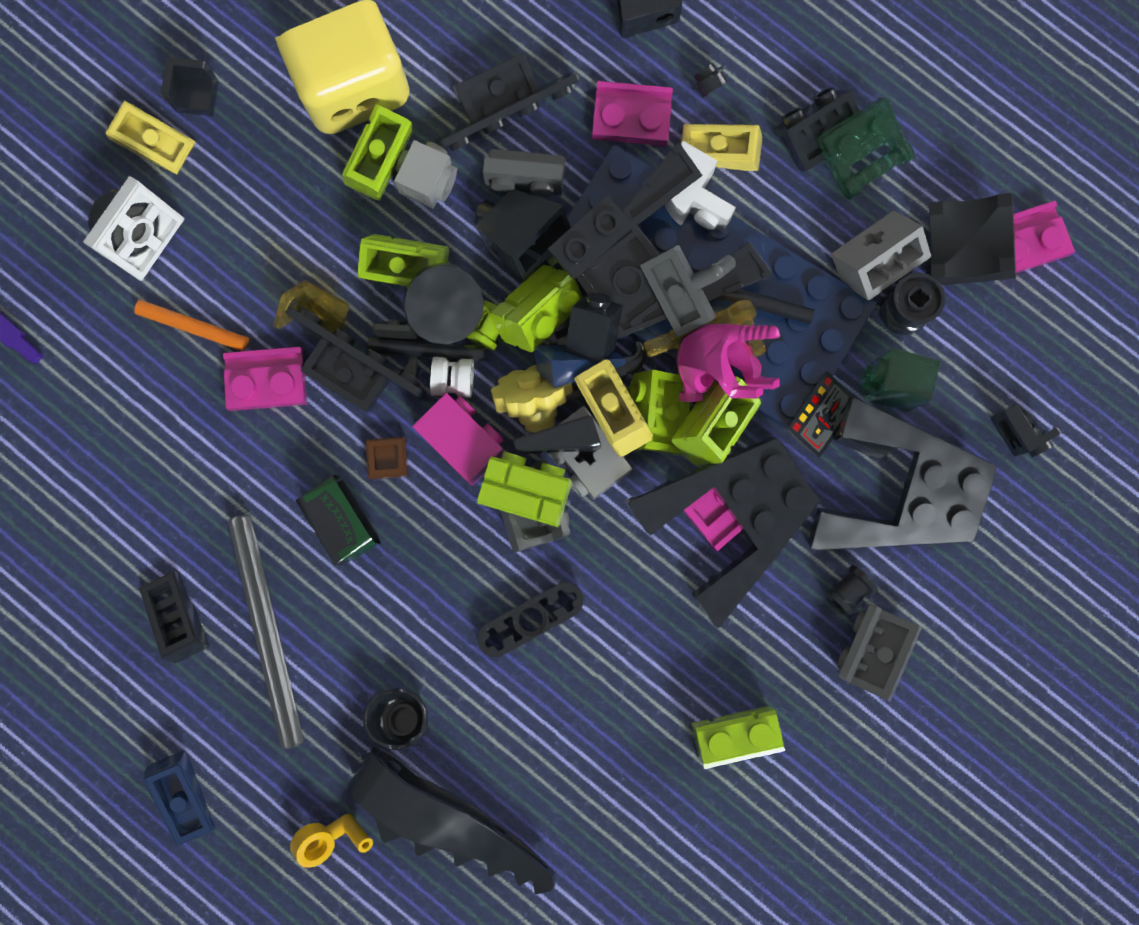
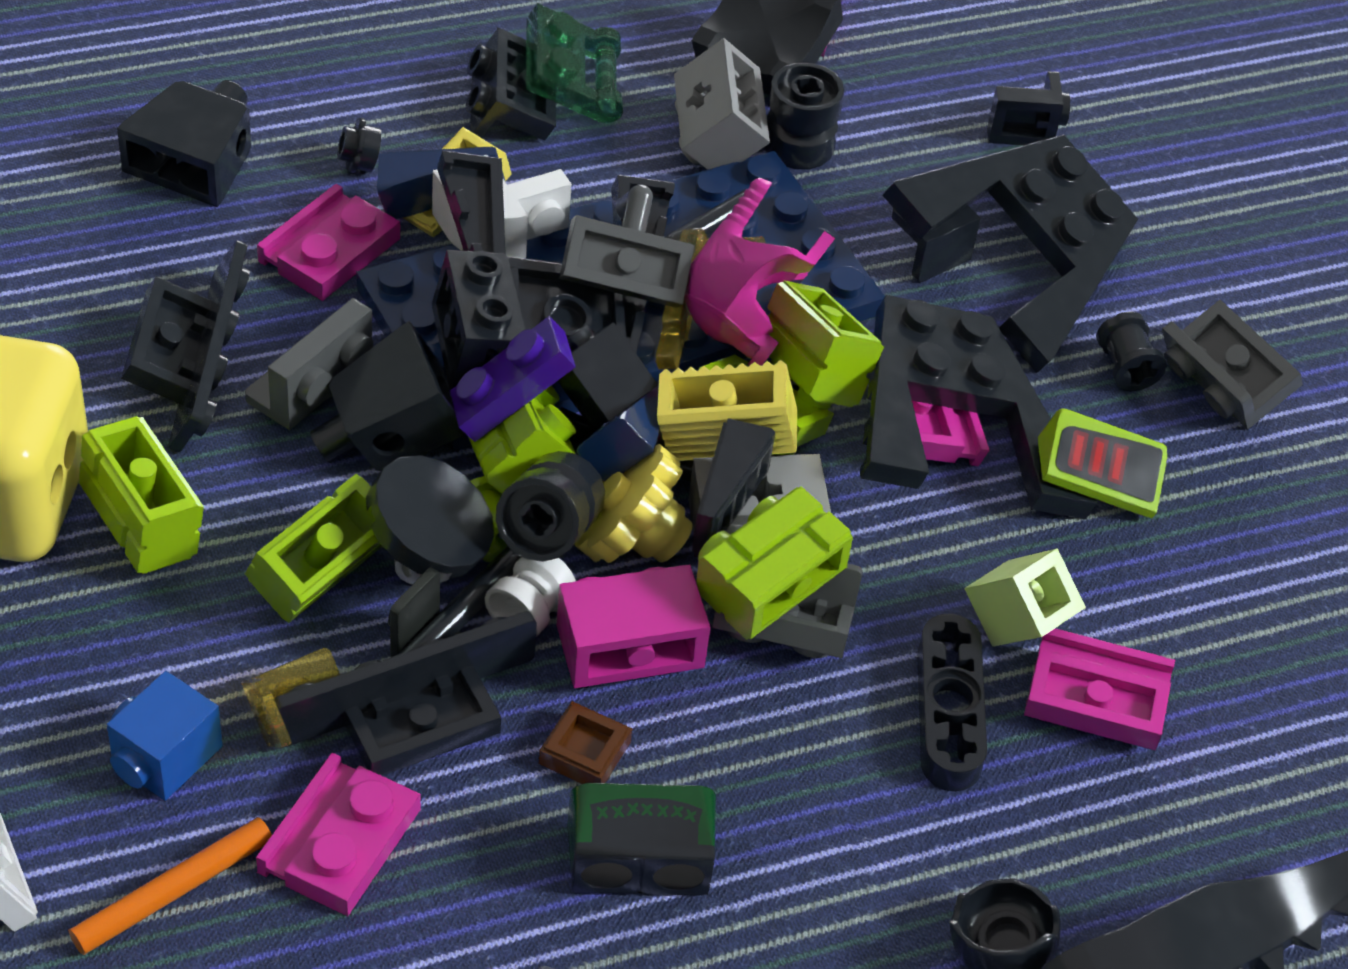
camera: 65 degrees left, 35 degrees down
light grey brick [394,140,458,209] -> none
lime brick [691,706,785,769] -> none
piece [787,371,851,458] -> none
clear green piece [861,348,941,412] -> none
none -> blue brick [107,670,223,801]
none -> dark blue slope [377,147,505,219]
none -> dark purple plate [450,316,576,442]
none -> black wheel [496,451,605,562]
none -> yellowish green brick [964,548,1086,647]
none -> dark pink plate [1024,628,1175,751]
none -> slope [1038,408,1167,518]

